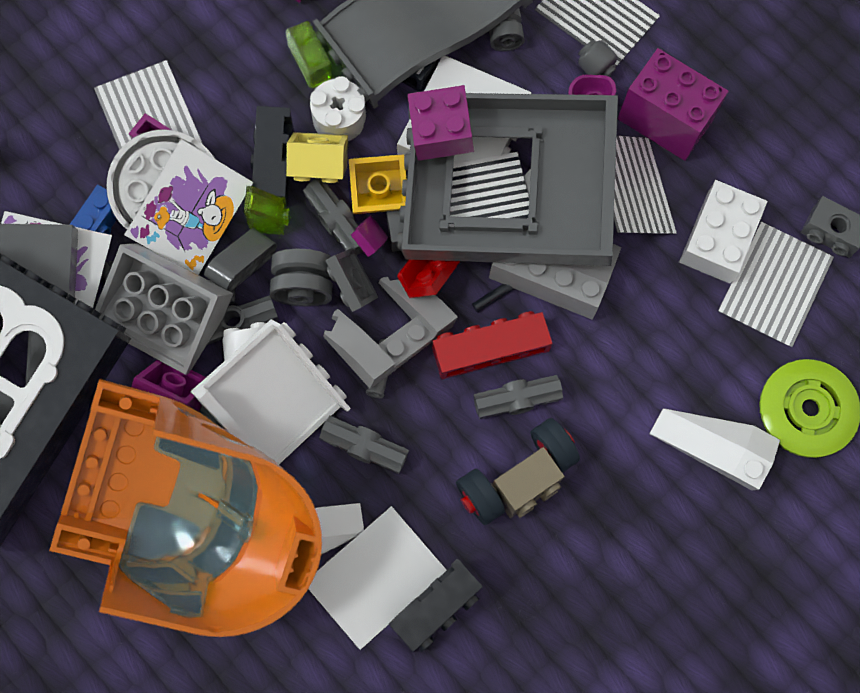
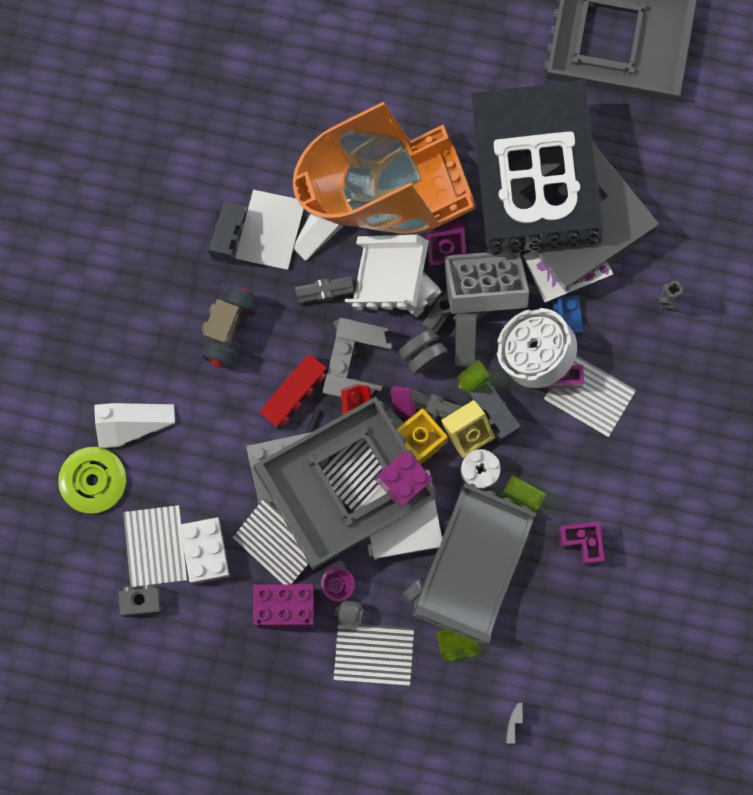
camera: 150 degrees right, 5 degrees up
sticker [124,139,253,275] -> none
dark grey plate [325,248,378,312] -> none
dark grey piece [473,375,563,420] -> none

